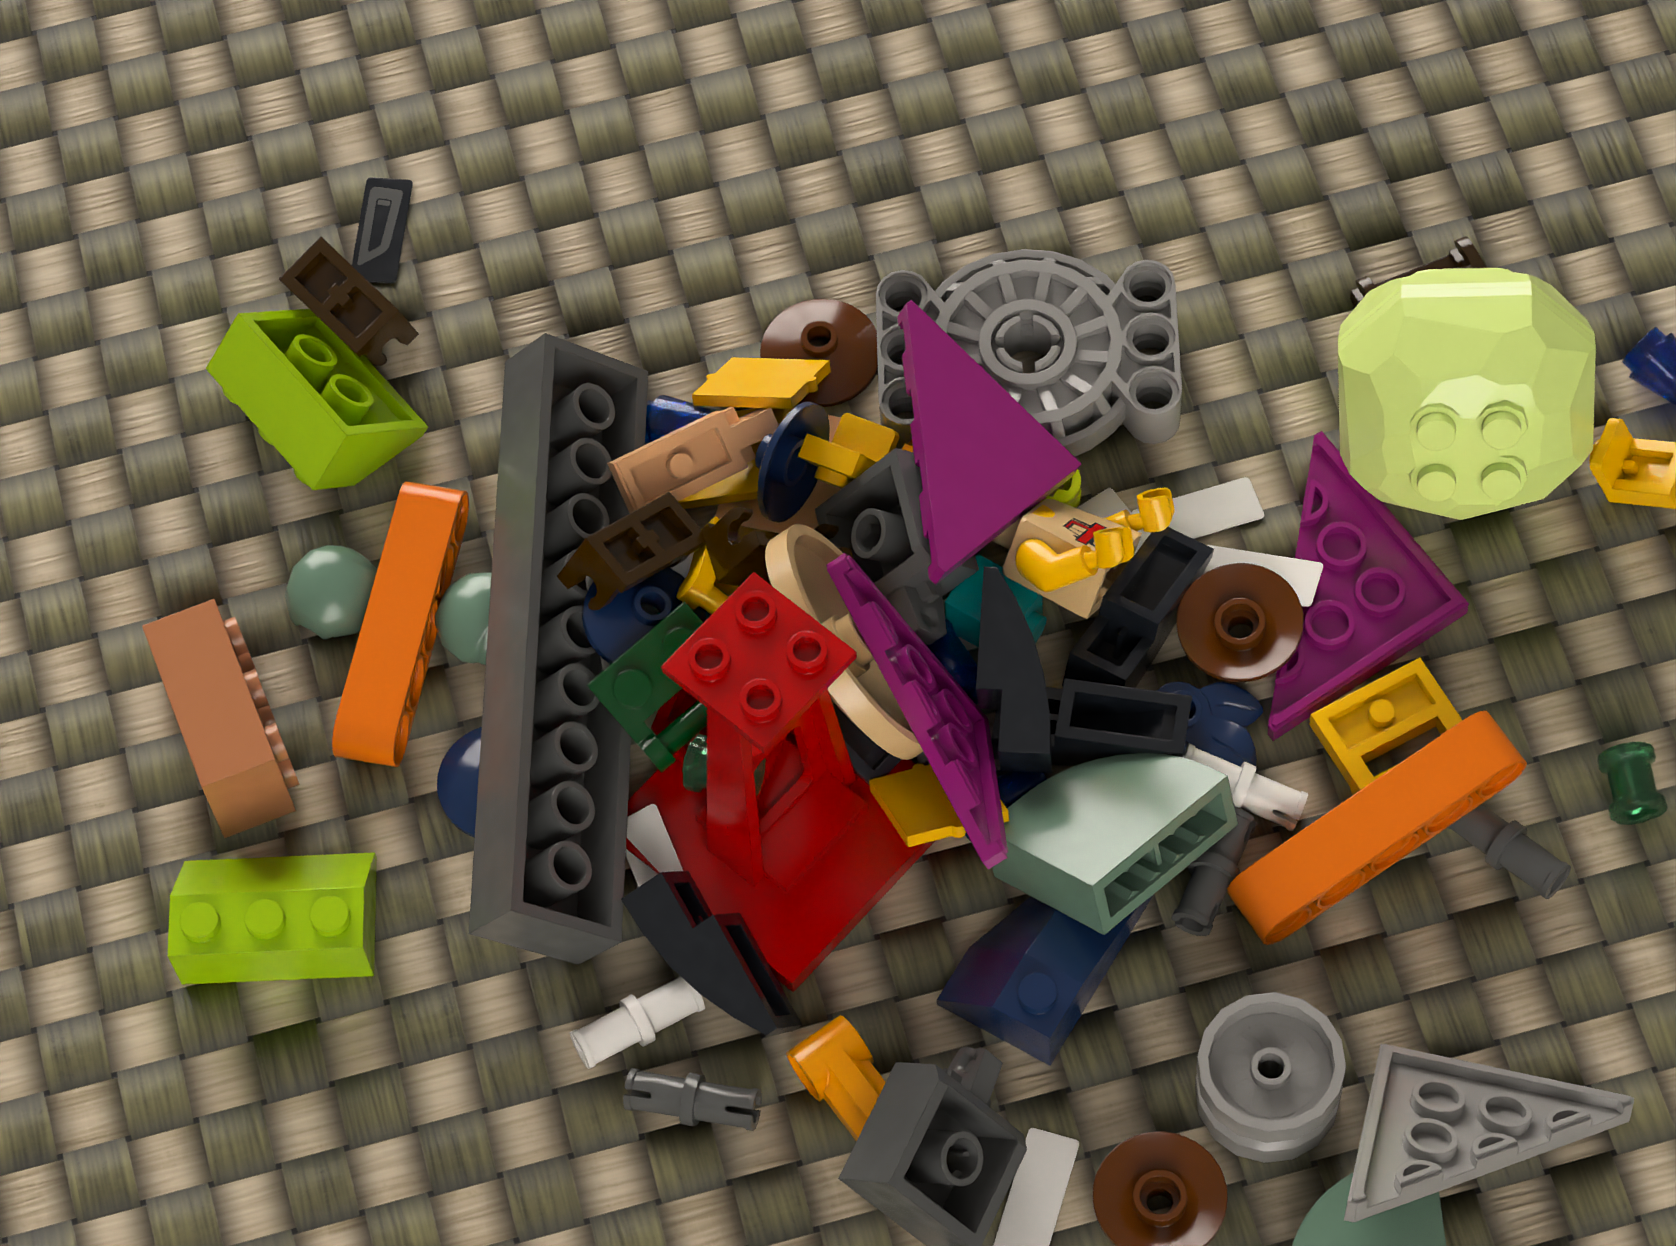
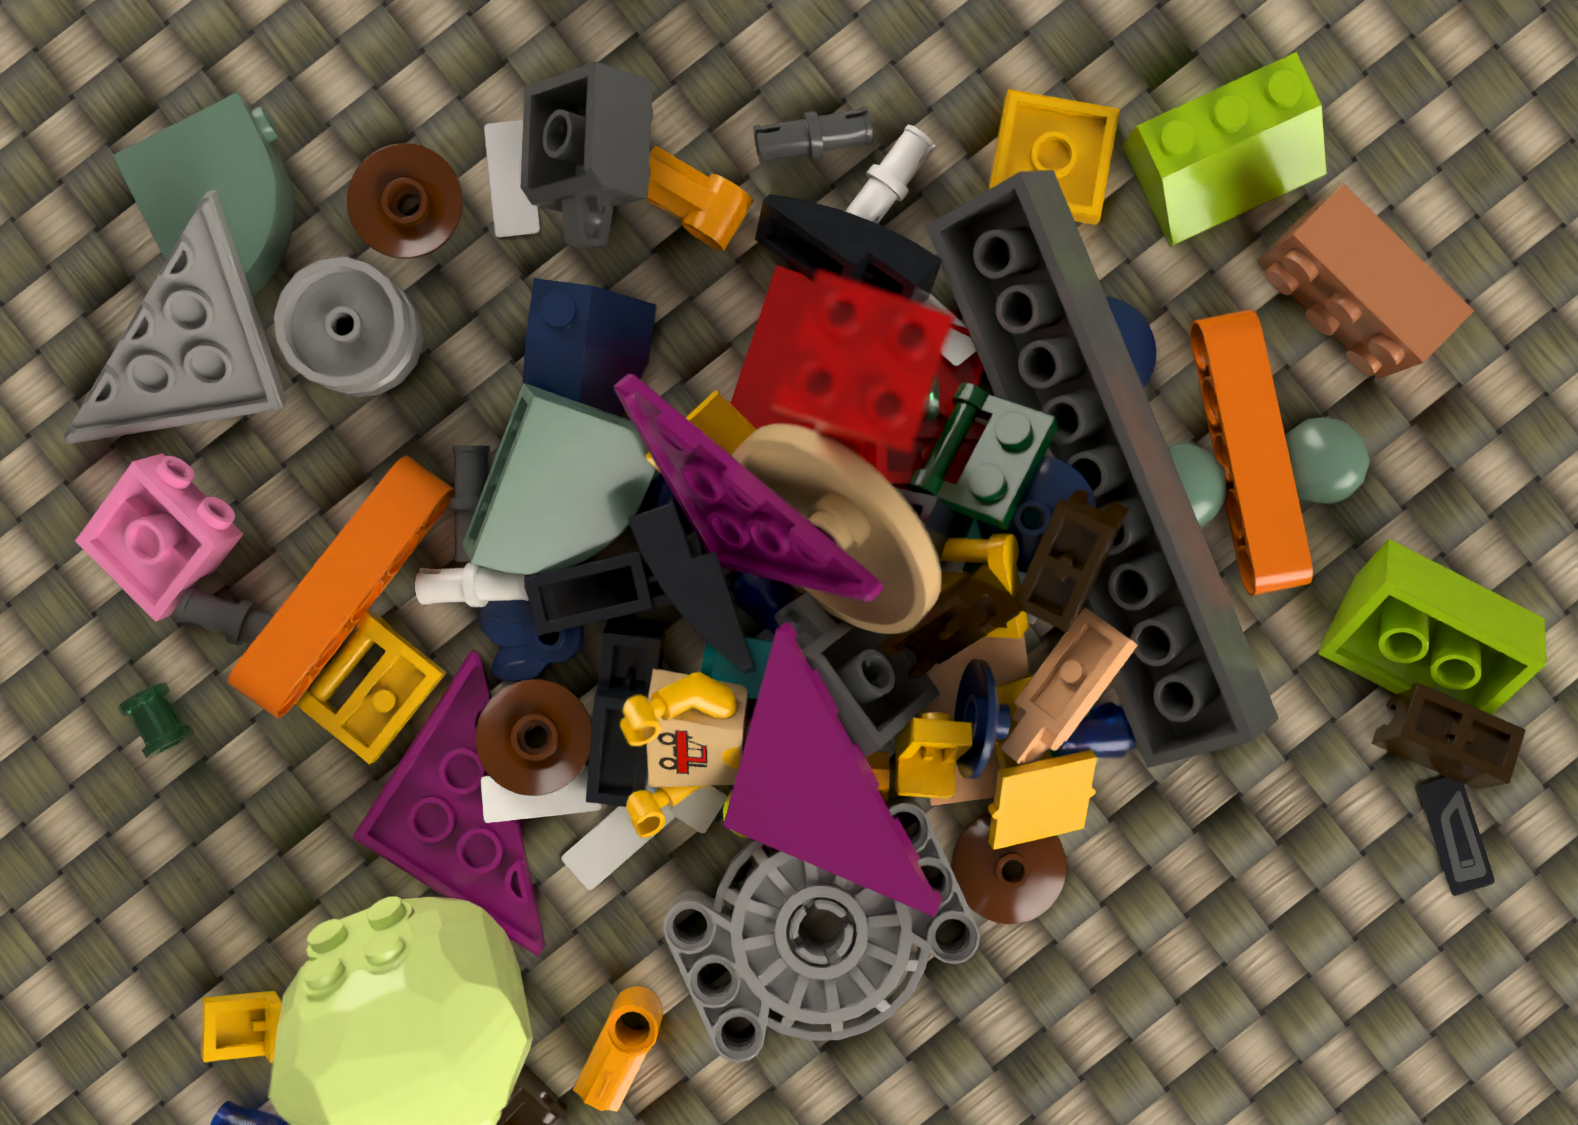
camera: 155 degrees right, 25 degrees up
none -> bright pink plate [75,453,244,622]
none -> light orange piece [573,986,663,1112]
none -> yellow tile [988,89,1120,225]

